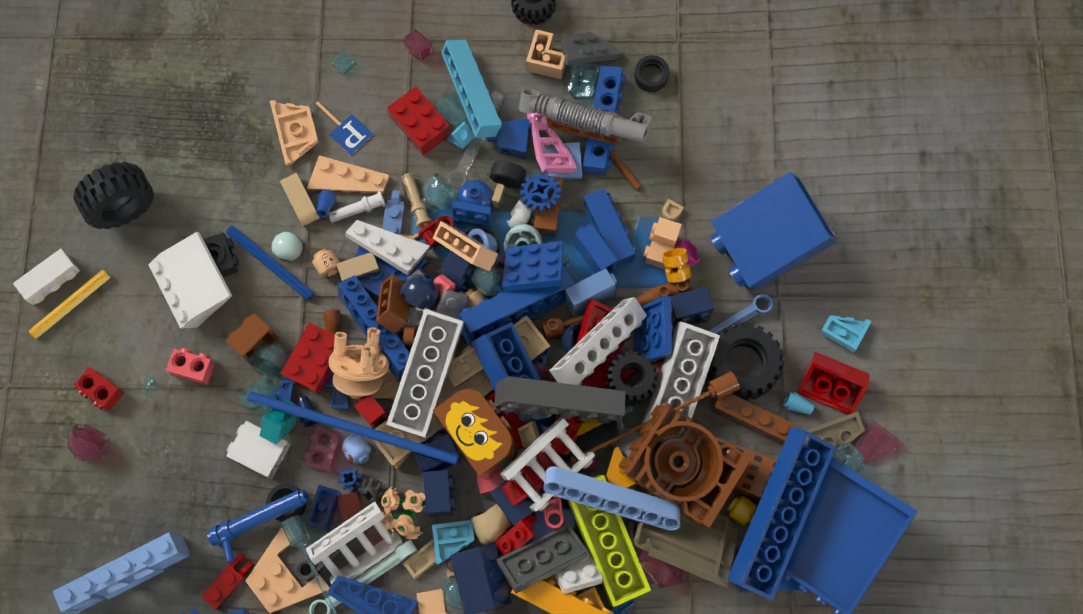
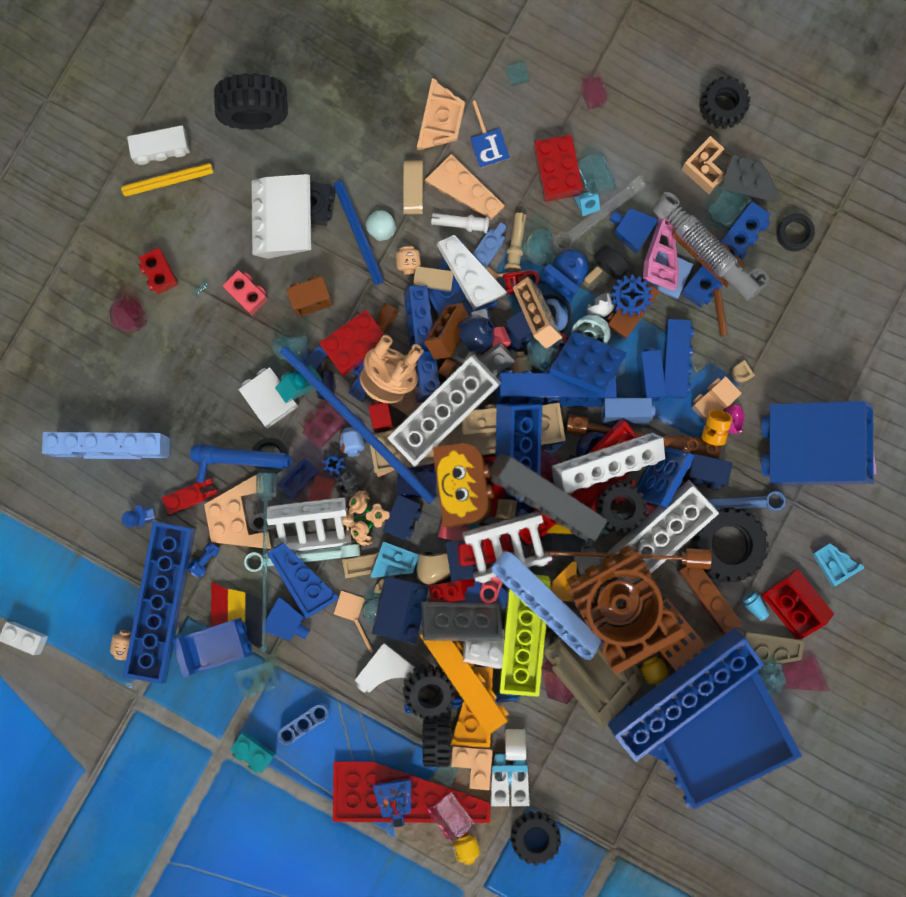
camera: 30 degrees right, 10 degrees up
clear light blue cylinder [249,343,289,380] -> none
blue cone [316,190,336,218] -> none
medium azure brick [441,40,501,138] -> none

